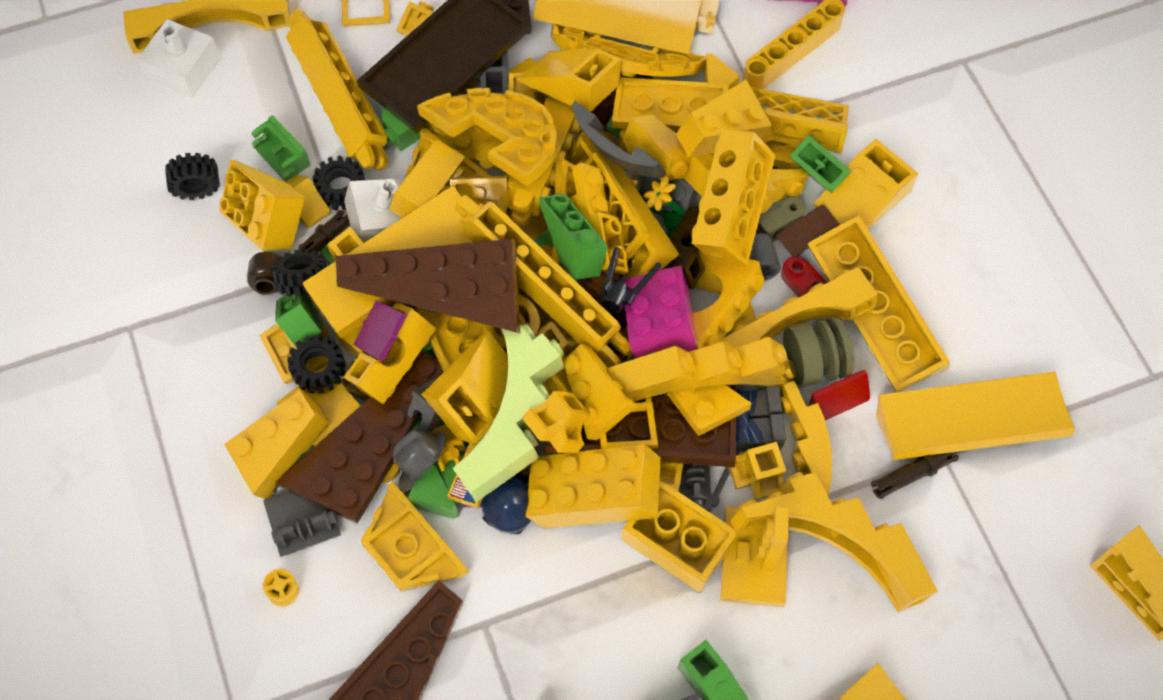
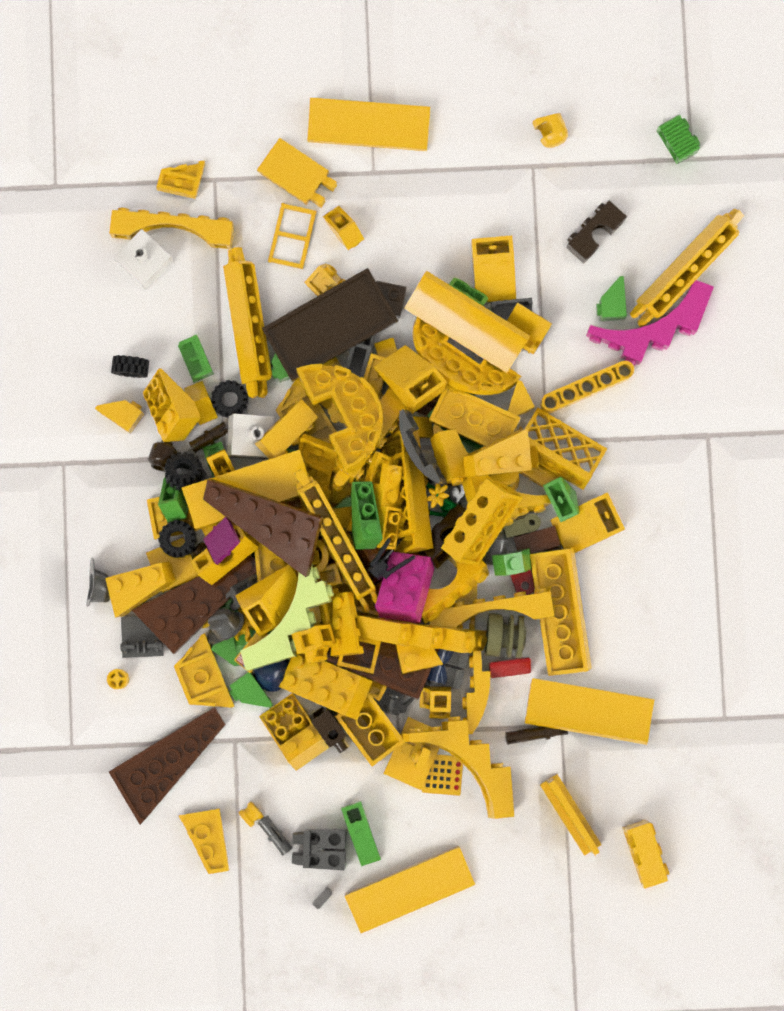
camera: 20 degrees right, 20 degrees up
none -> dark grey piece [86,557,110,607]
none -> yellow slope [95,400,144,434]
none -> bright green slope [229,672,274,708]
none -> yellow slope [259,693,329,771]
none -> dark brown torso [309,706,349,753]
none -> yellow sticker [422,754,463,796]
none -> bright green slope [492,548,532,576]
none -> yellow fence [540,774,602,856]

